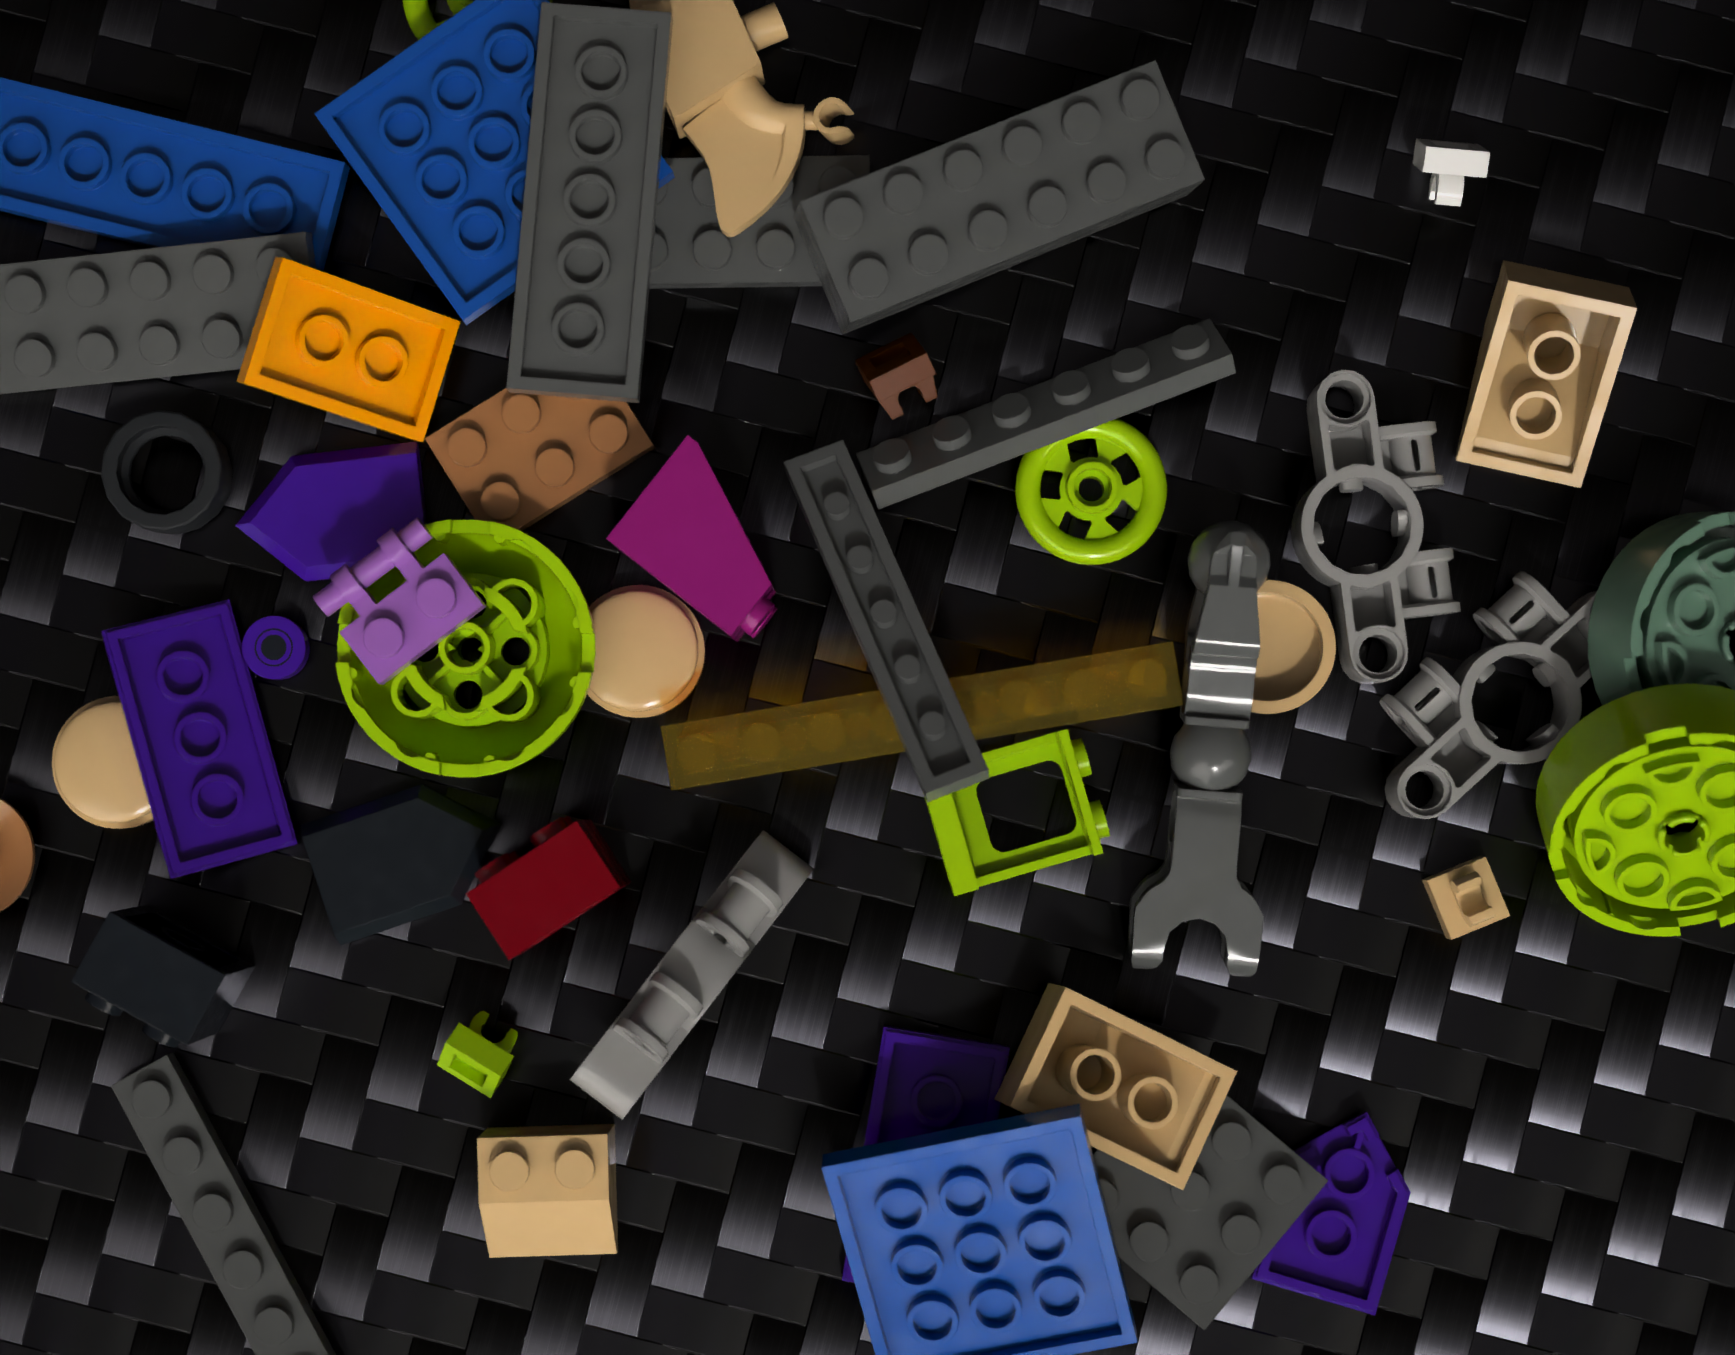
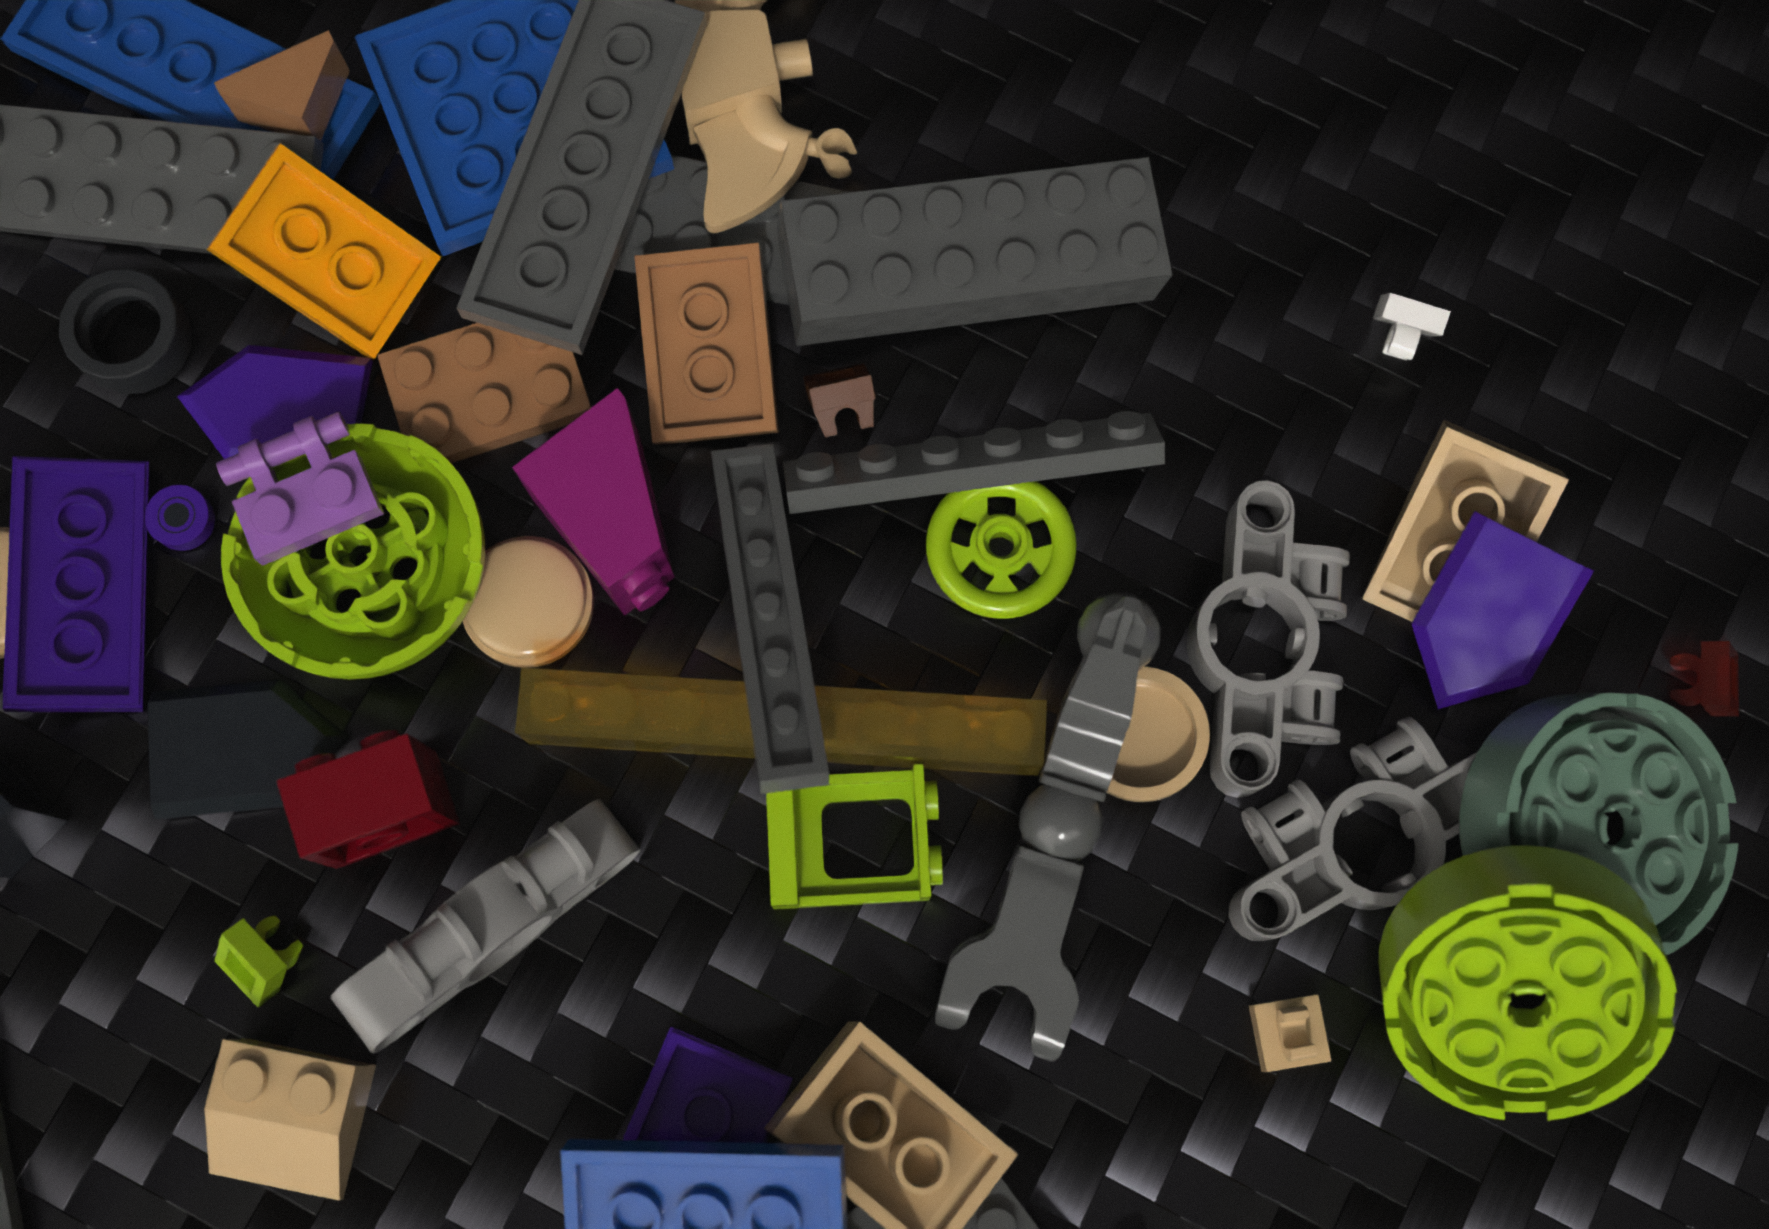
camera: 10 degrees right, 10 degrees down
none -> medium nougat slope [214,30,350,141]
none -> medium nougat plate [634,243,779,445]
none -> dark purple tile [1411,510,1594,709]

